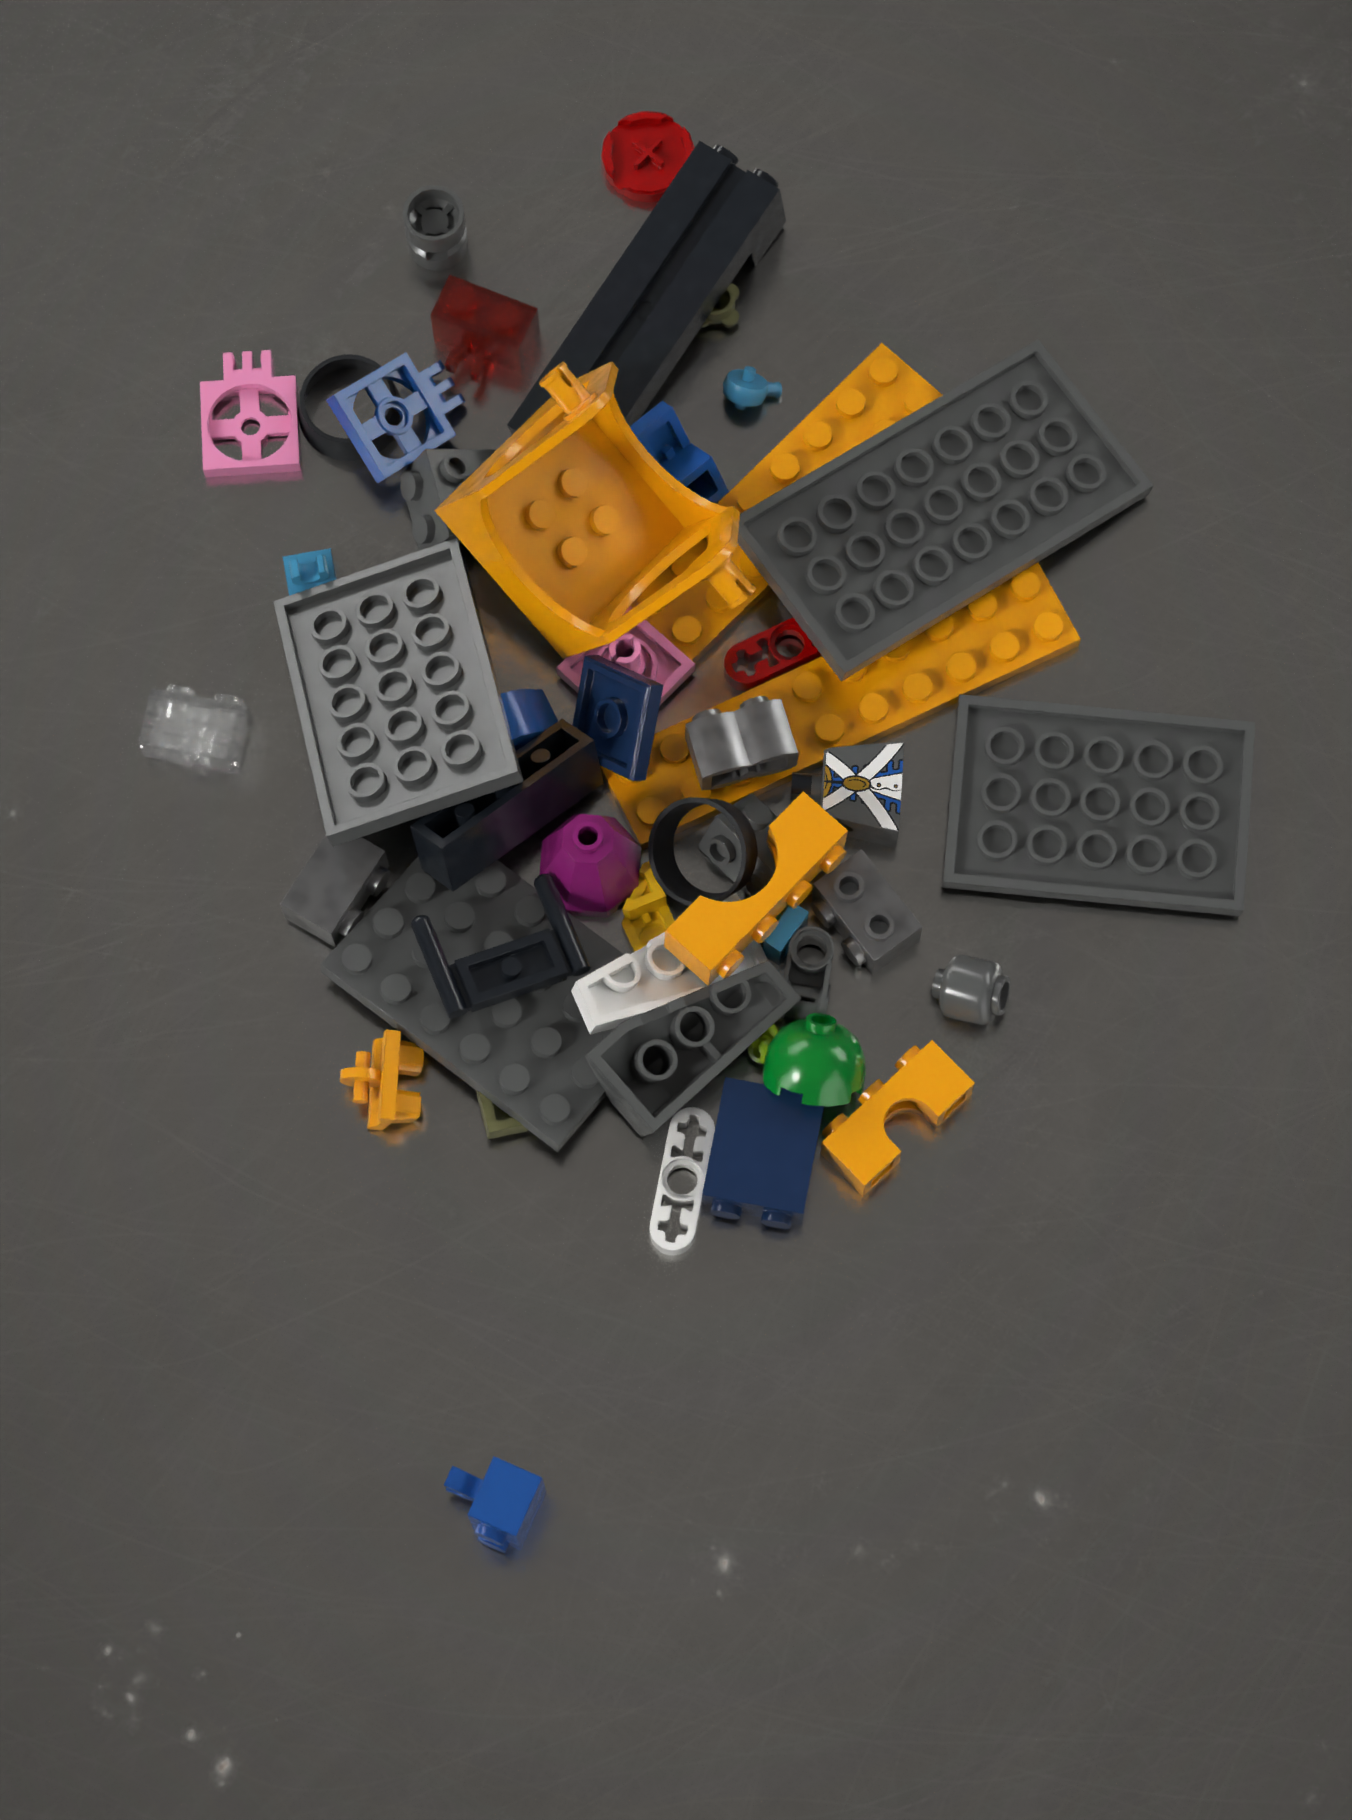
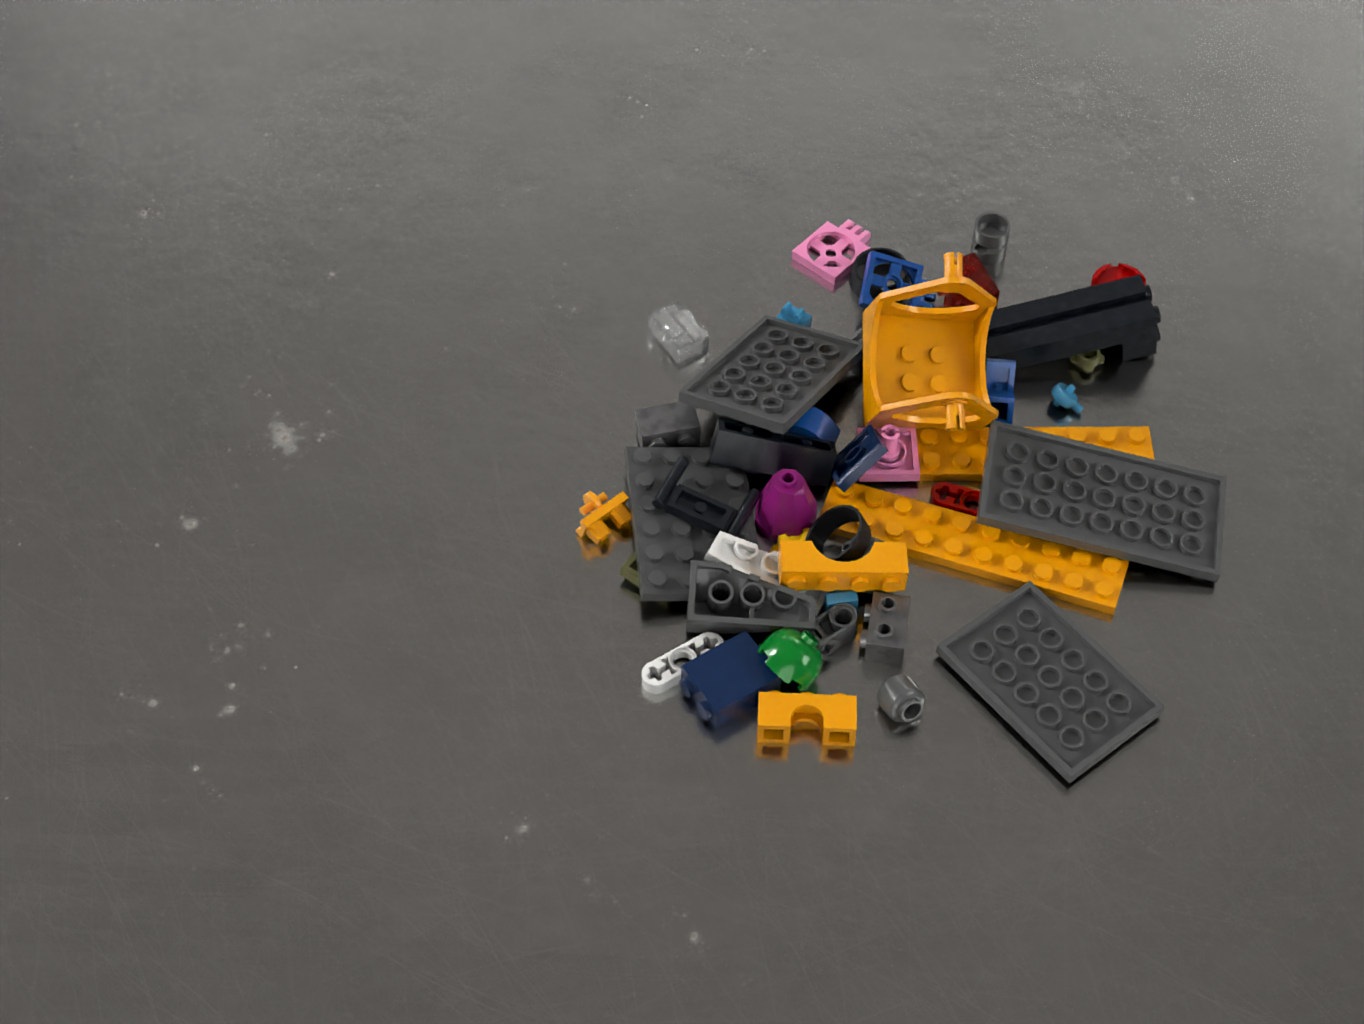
camera: 45 degrees right, 20 degrees down
blue brick [444,1457,546,1553] -> none
flat silver brick [685,696,798,791] -> none
torso [790,742,904,847] -> none

